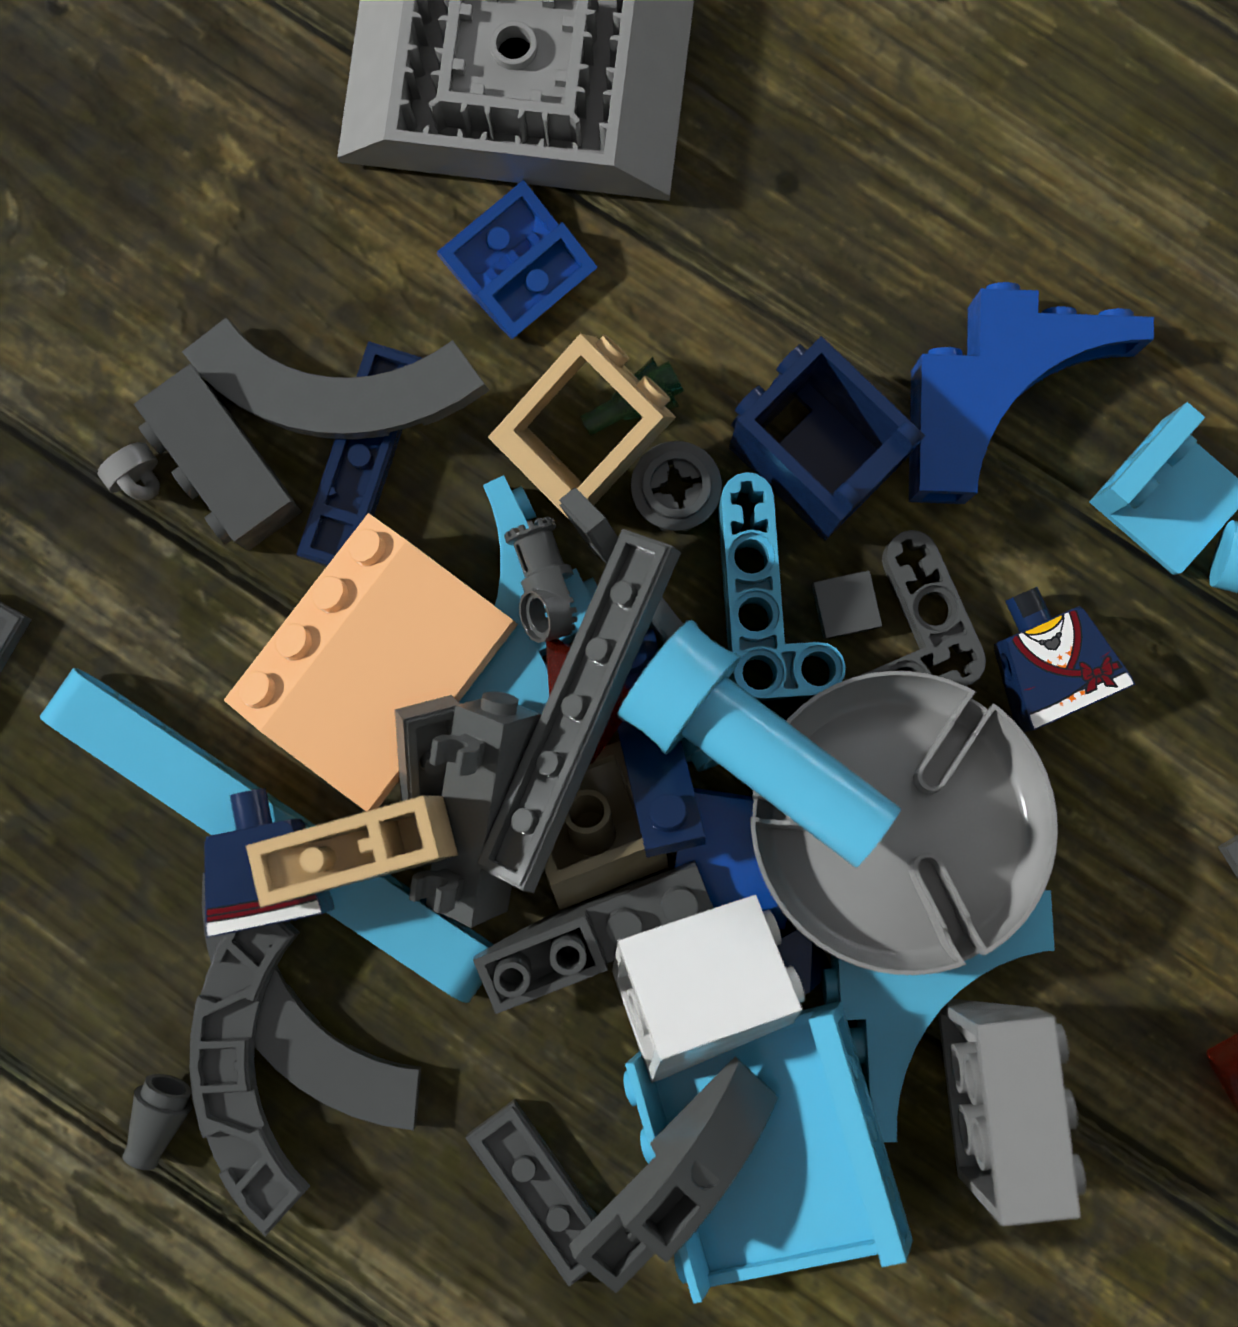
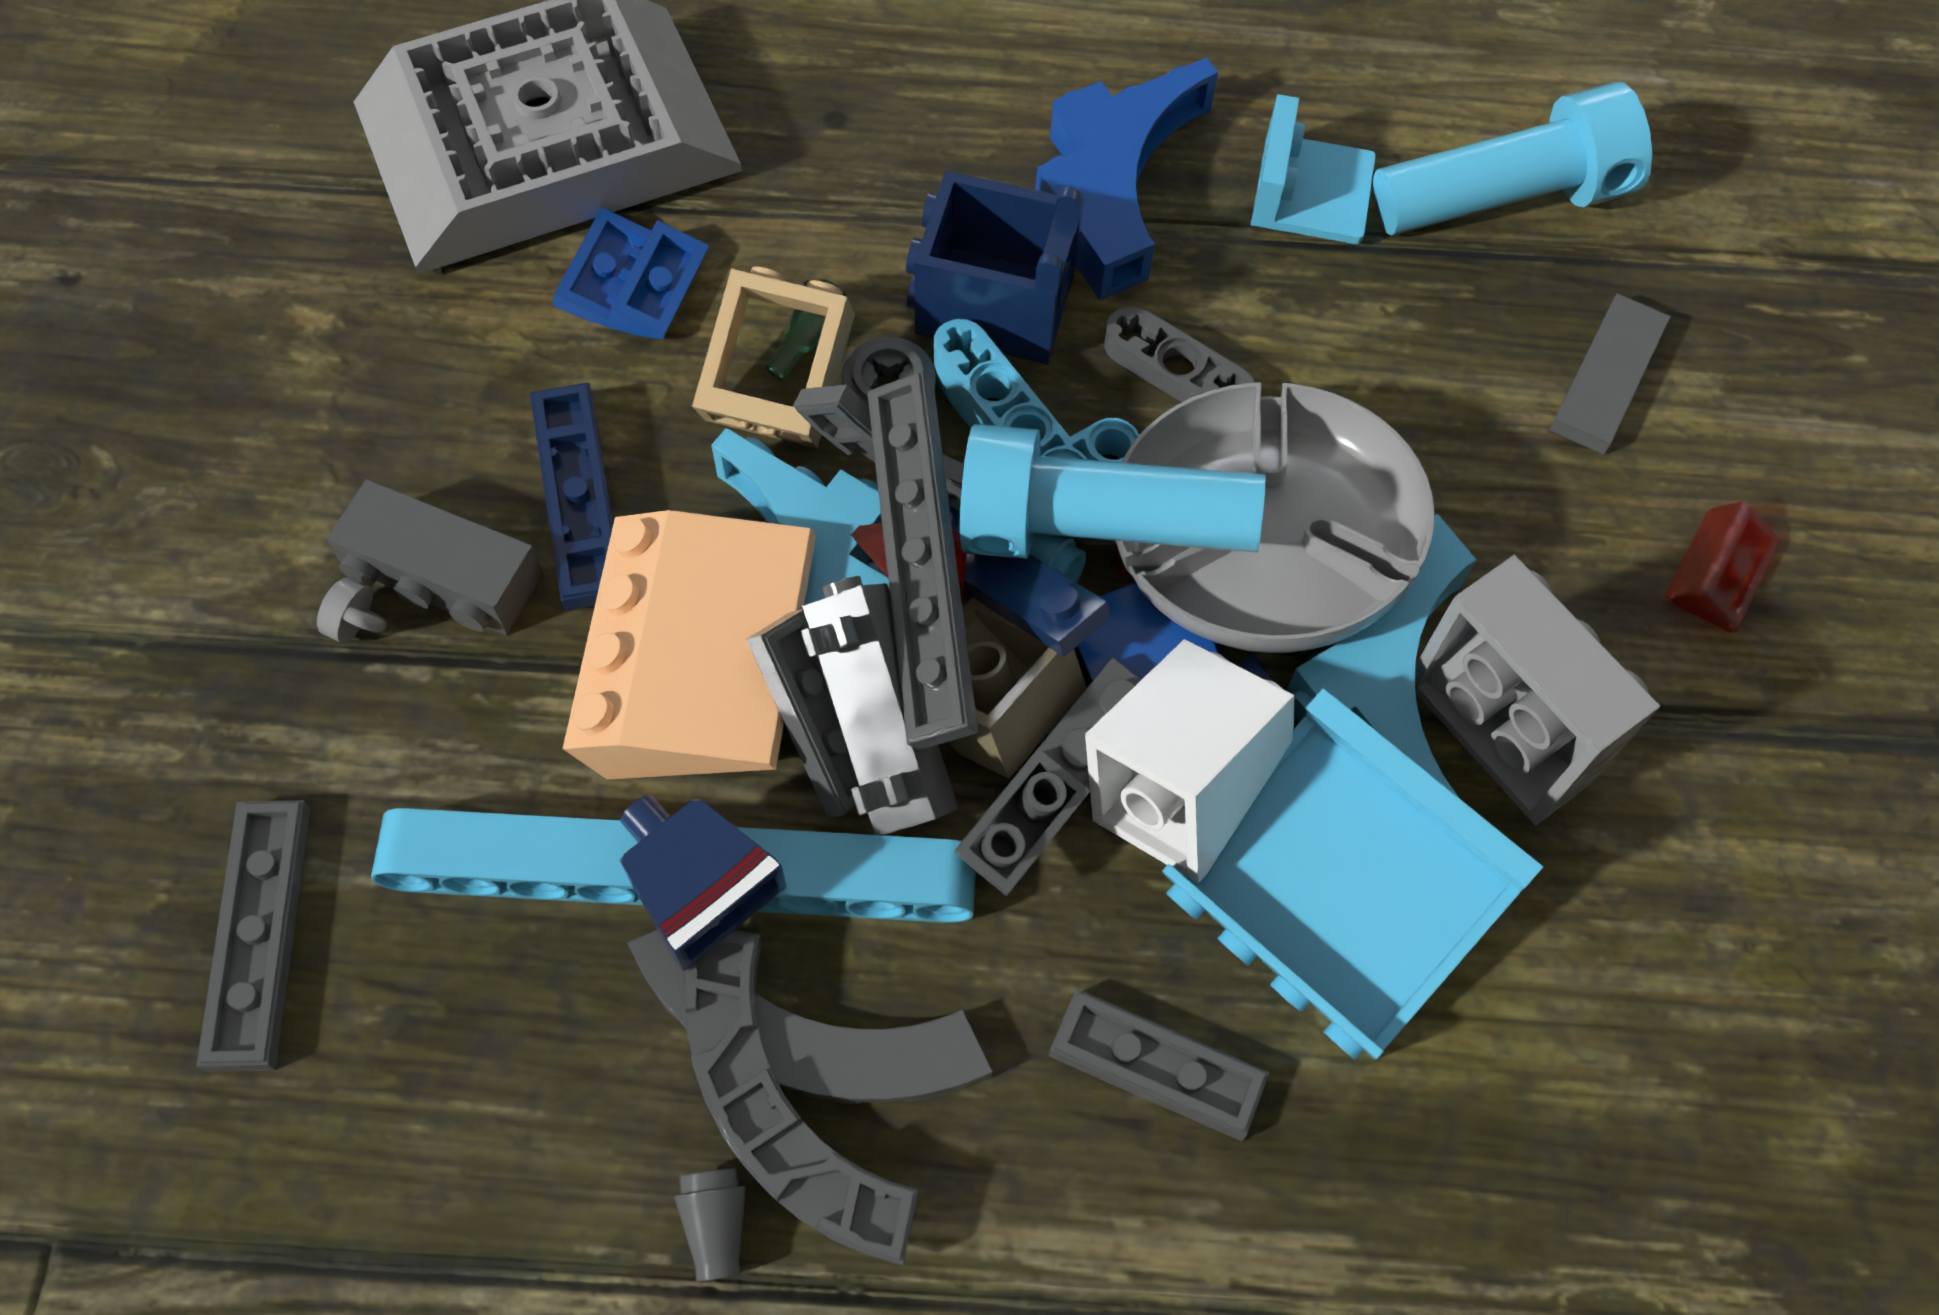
camera: 35 degrees left, 20 degrees down
dark grey tile [182,318,490,440] -> none
tan slope [246,796,458,907] -> none
dark grey connector [504,517,577,643] -> none
dark grey slope [569,1056,778,1293] -> none
dark grey tile [811,571,882,640] -> none
torso [994,587,1135,732] -> none

